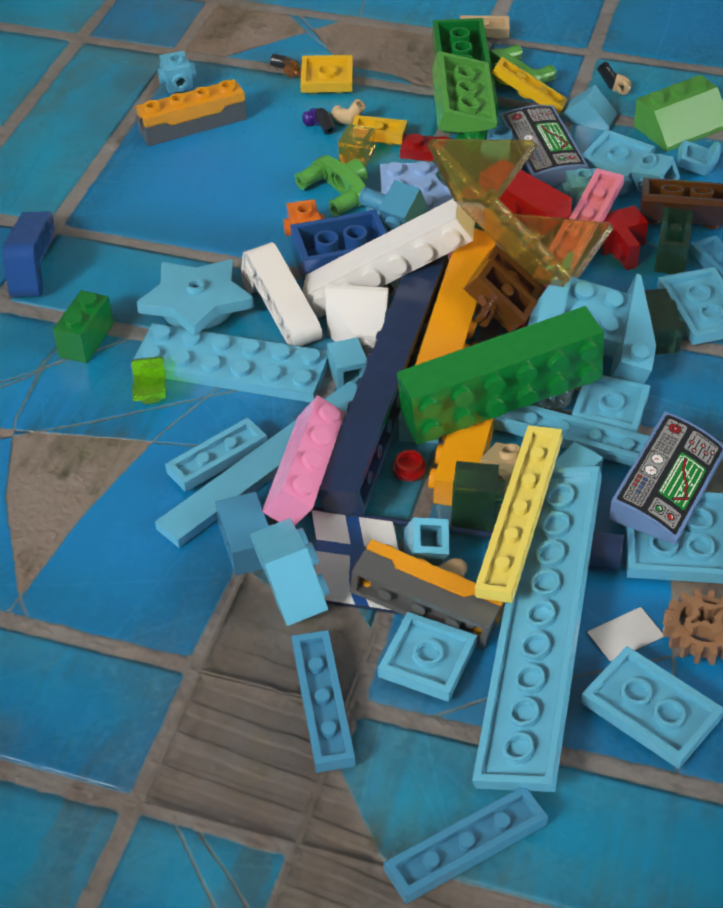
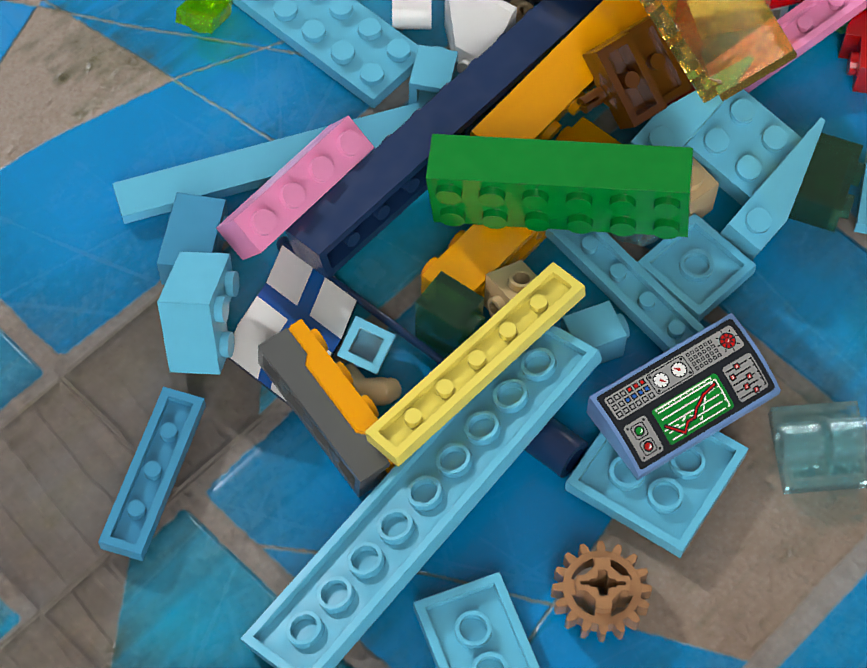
camera: 25 degrees right, 15 degrees up
medium azure plate [165,417,268,492] -> none
medium azure plate [378,612,477,702] -> none
red plate [392,450,426,482] -> none
white sticker [587,607,664,661] -> none

